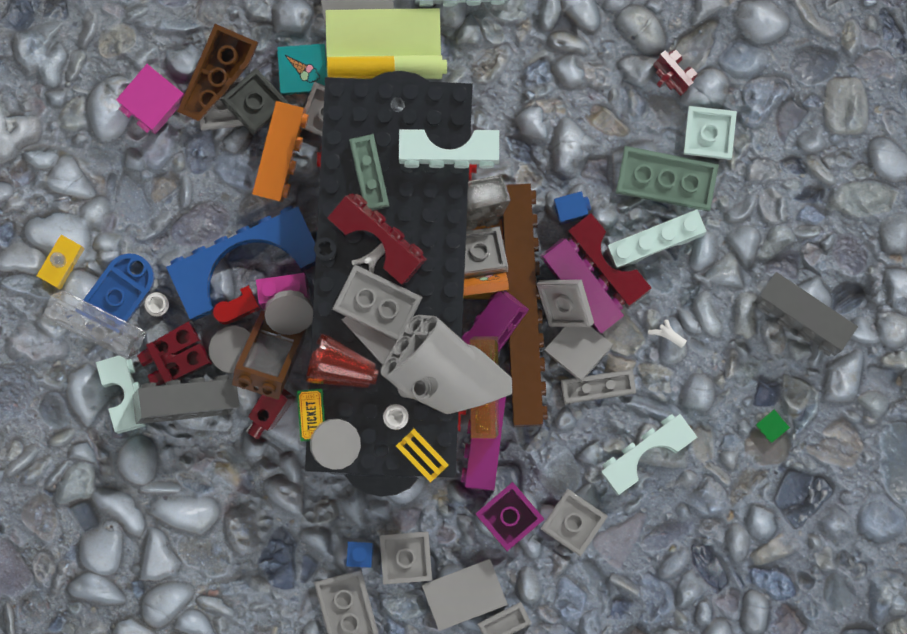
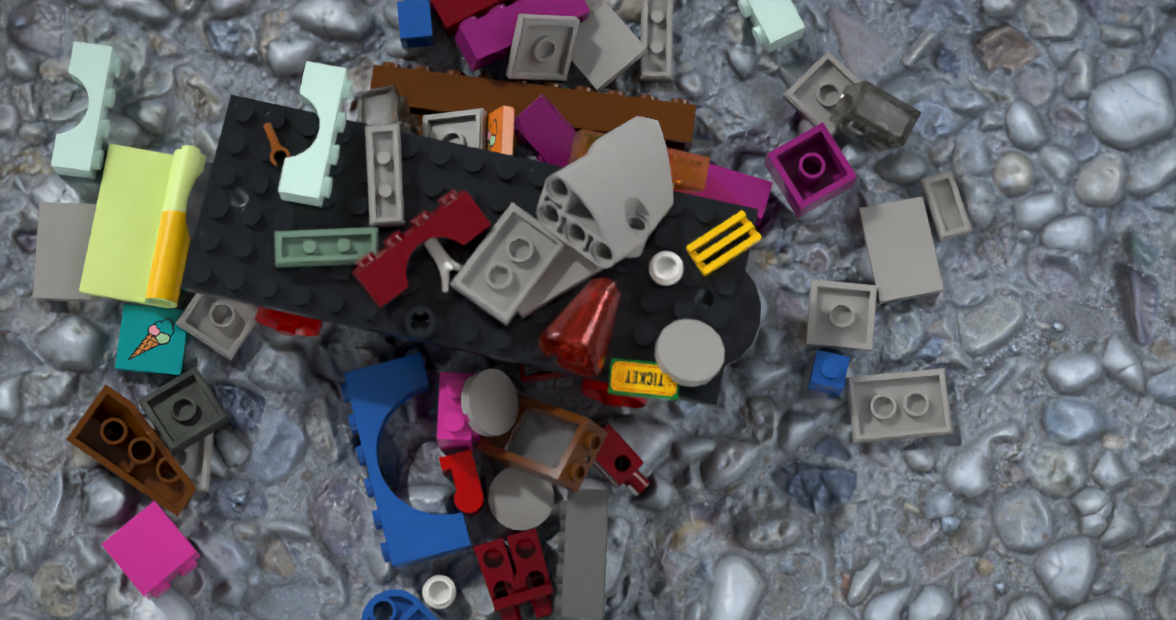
camera: 85 degrees left, 5 degrees down
orange brick [252,101,309,202] -> none
none -> dark orange hand [263,122,291,168]
none -> light grey tile [365,124,405,228]
none -> clear smoke piece [829,80,921,153]

